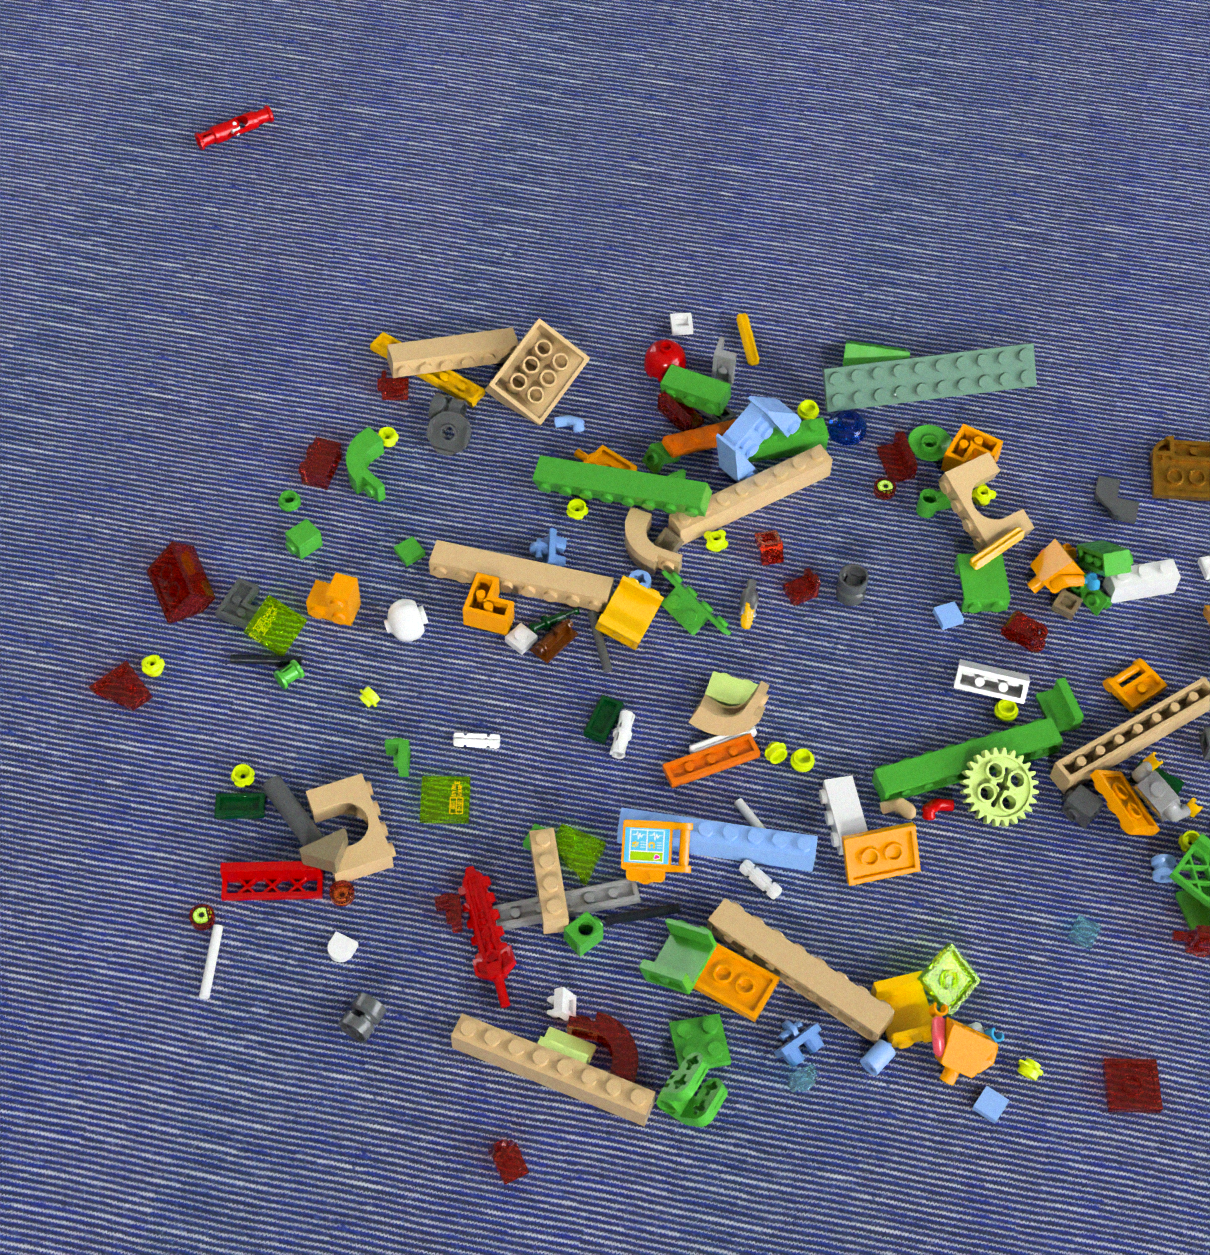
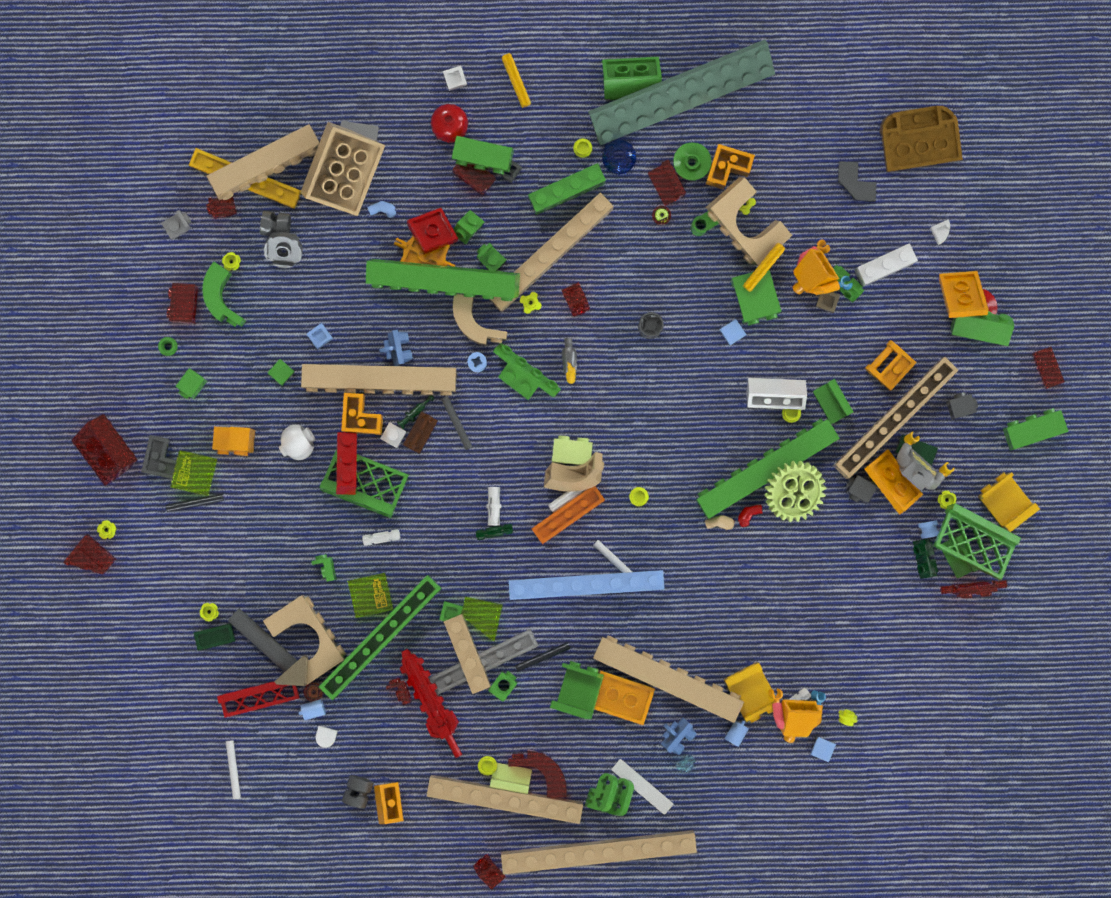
camera: 15 degrees left, 30 degrees up
tile [189,904,216,931] -> none
bright green bush [273,660,305,689] -> none
neon yellow plate [359,686,381,707] -> none
white tile [547,987,576,1022] -> none
neon yellow plate [566,499,588,520] -> none
dark green tile [583,695,624,744] -> none
yellow panel [595,575,664,650] -> none
piece [621,820,693,885] -> none
dark tan plate [653,527,684,553] -> none
orange plate [661,419,736,458] -> none
bright green plate [669,1013,731,1069] -> none
light grey panel [712,336,737,387] -> none
light blue wedge [716,396,802,483] -> none
white axle [739,859,782,899] -> none
neon yellow plate [764,742,787,764] -> none
clear red bracket [783,567,821,606] -> none
white brick [819,776,868,855] -> none
light orange plate [841,822,921,886] -> none
clear neon green tile [917,943,981,1017] -> none
clear red piece [1001,611,1048,652] -> none
clear light blue plate [1067,915,1102,950] -> none
bright green brick [1077,540,1133,577] -> none
clear red plate [1102,1058,1163,1113] -> none
none -> light grey bracket [161,210,192,240]
none -> light blue piece [299,699,326,720]
none -> light blue tile [307,323,333,350]
none -> bright green brick [319,575,442,700]
none -> bright green fence [320,449,409,519]
none -> red brick [336,432,357,495]
none -> light orange brick [374,782,404,824]
none -> red tile [407,208,458,255]
none -> dark green axle [475,524,513,540]
none -> neon yellow plate [478,756,497,776]
none -> tan brick [501,830,697,874]
none -> white sticker [611,759,673,815]
none -> dark green hinge [913,538,939,579]

